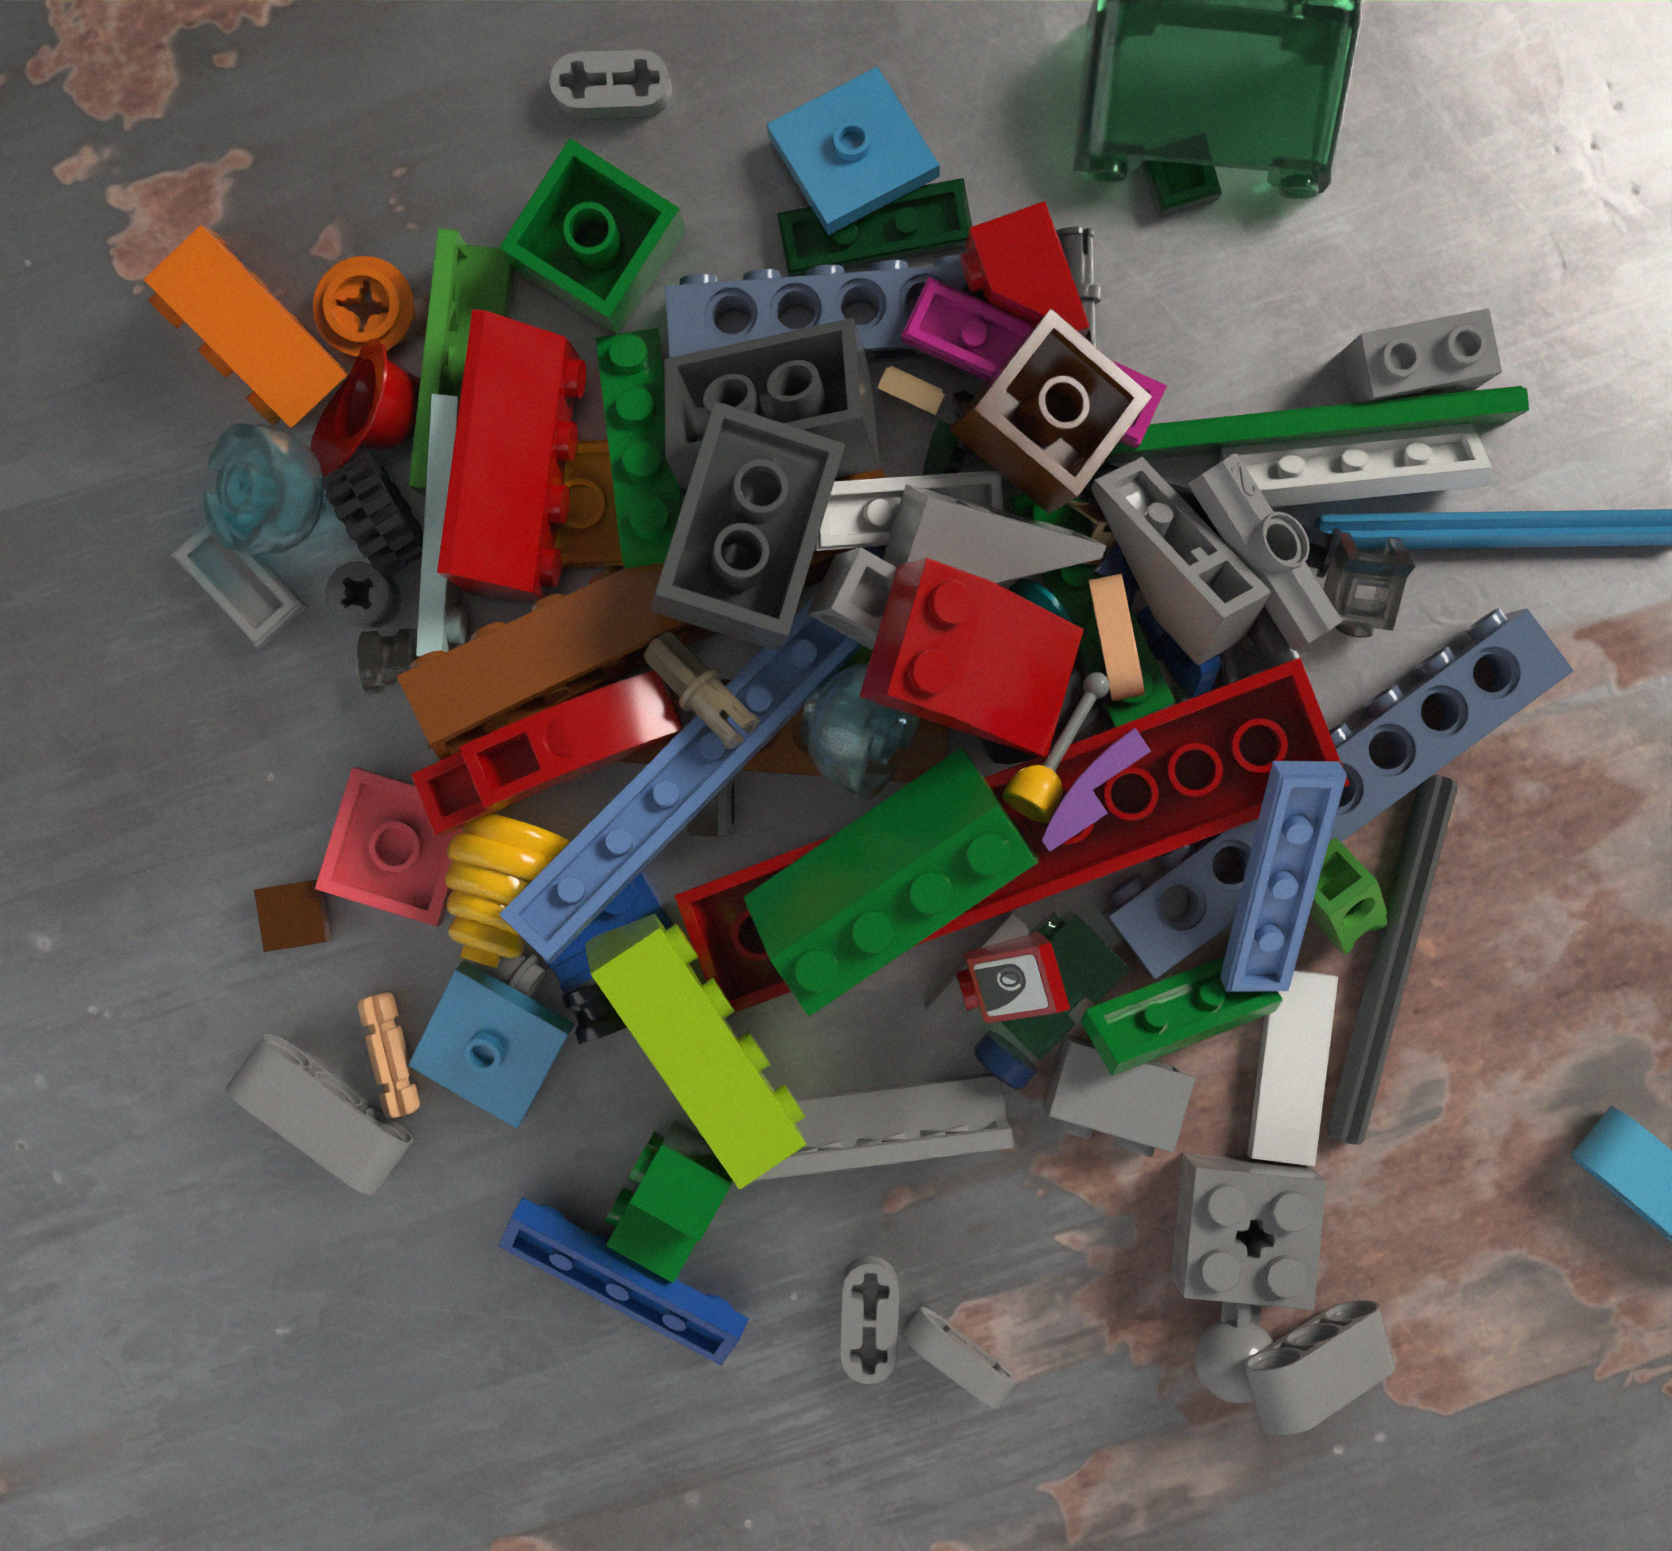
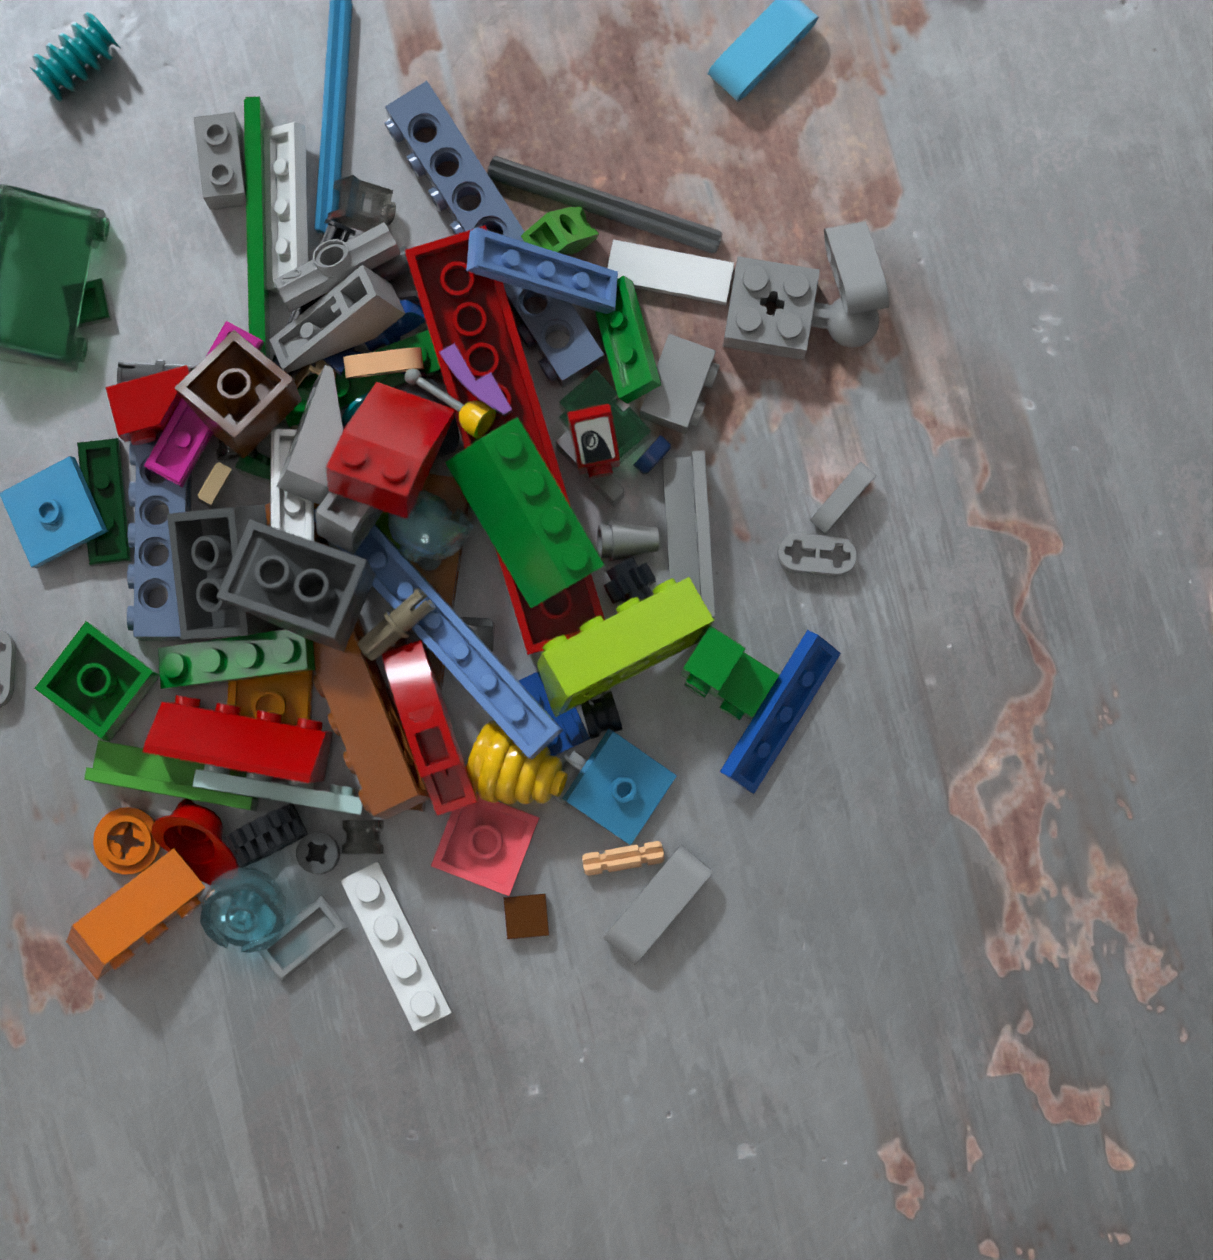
camera: 90 degrees left, 5 degrees down
none -> teal piece [30,12,121,102]
none -> white plate [340,861,452,1032]
none -> light grey cone [597,520,659,562]
none -> black gear [604,557,656,604]

